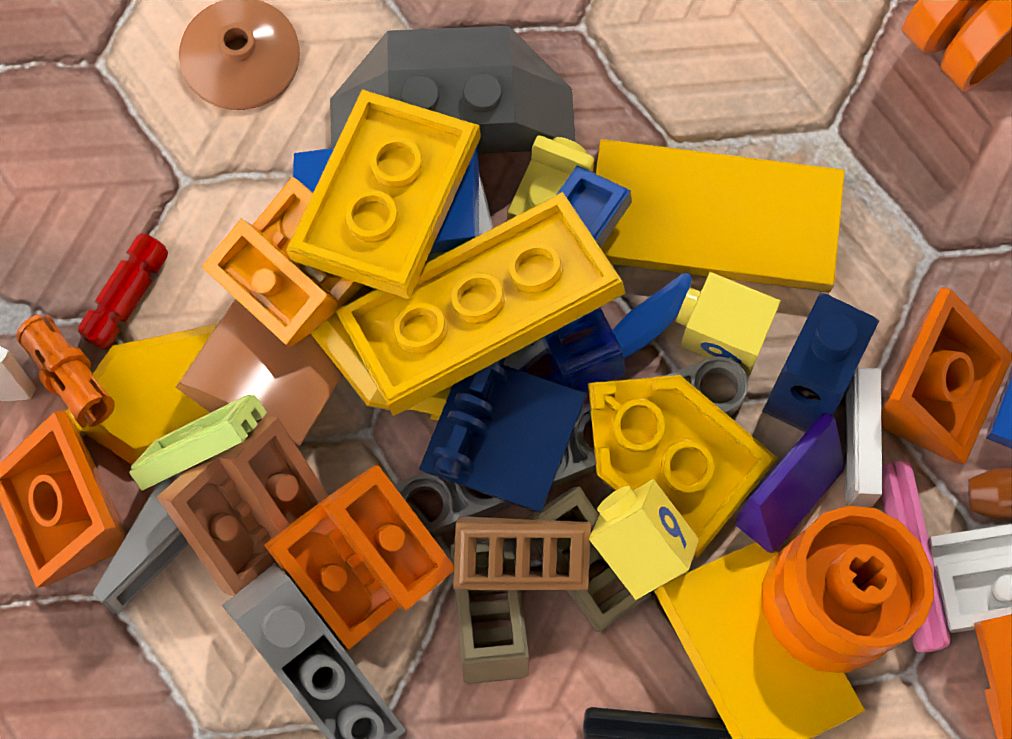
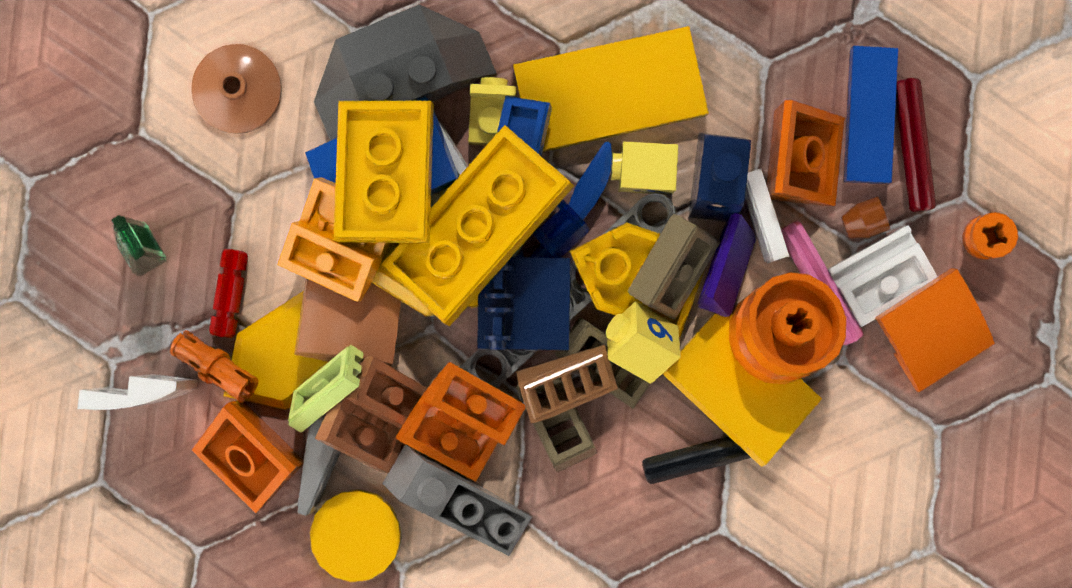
camera: 15 degrees left, 15 degrees up
none -> slope [111,215,167,276]
none -> yellow tile [310,489,402,582]
none -> dark tan slope [628,214,721,320]

